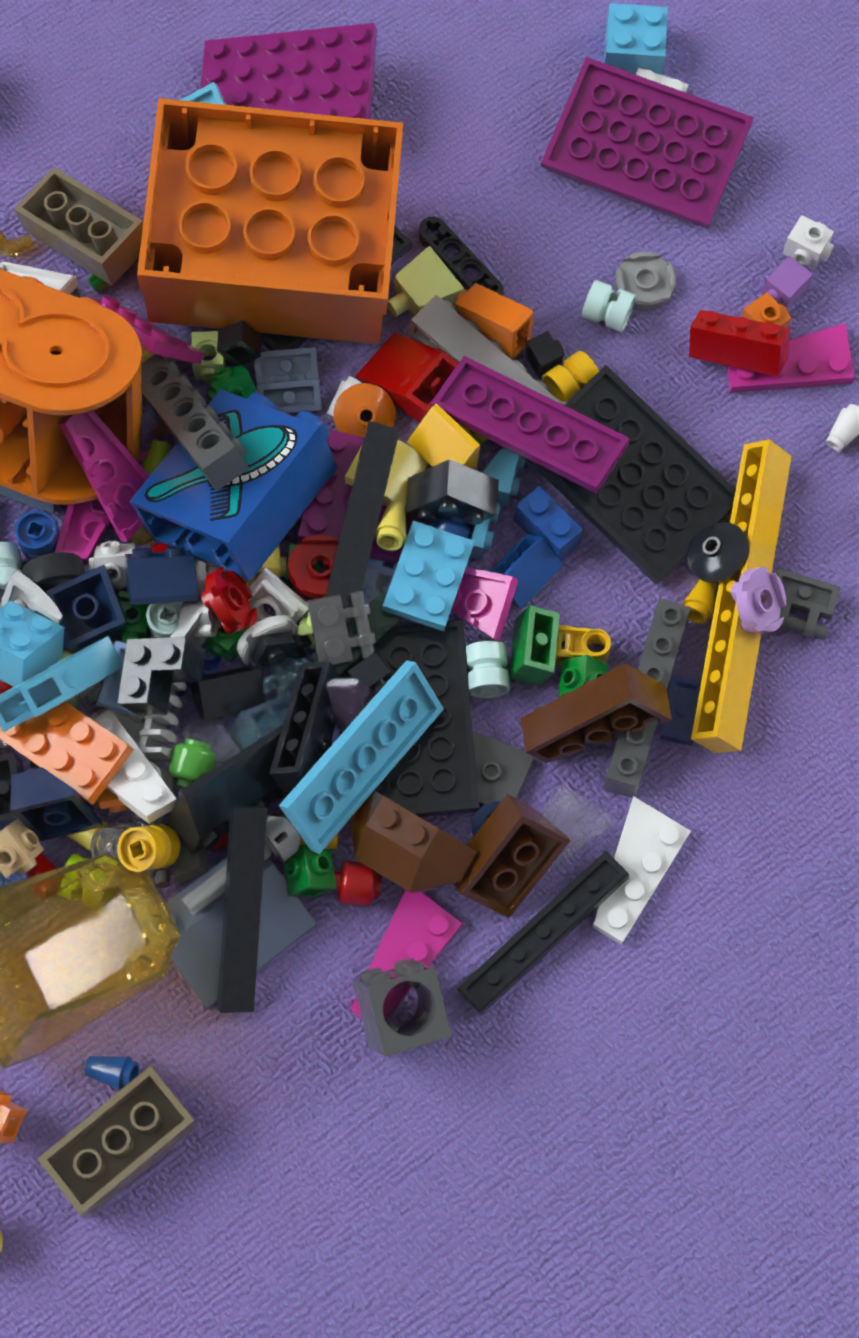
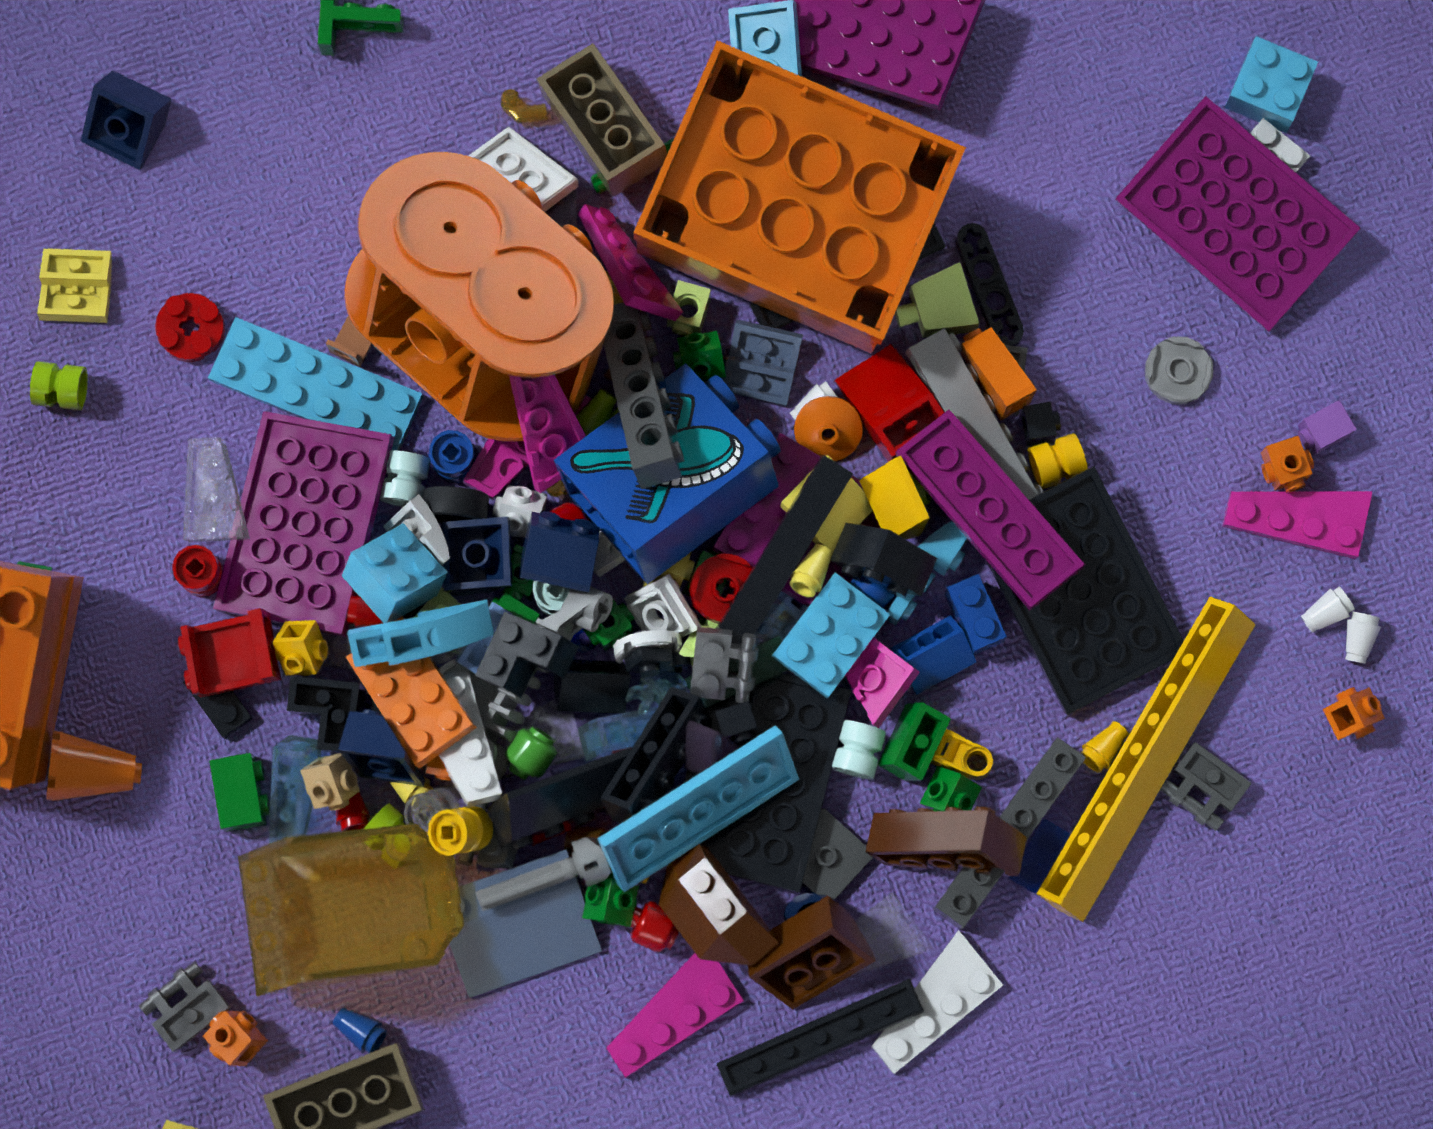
camera: 20 degrees right, 10 degrees up
red plate [201,567,257,634] -> none
black plate [217,321,262,366] -> none
black tile [217,806,267,1013] -> none
dark grey brick [352,958,452,1057] -> none
light aqua wheel [581,280,636,333] -> none
black dish [687,522,749,583] -> none
red brick [689,310,790,376] -> none
lavender plate [731,567,786,633] -> none
white brick [782,215,834,270] -> none

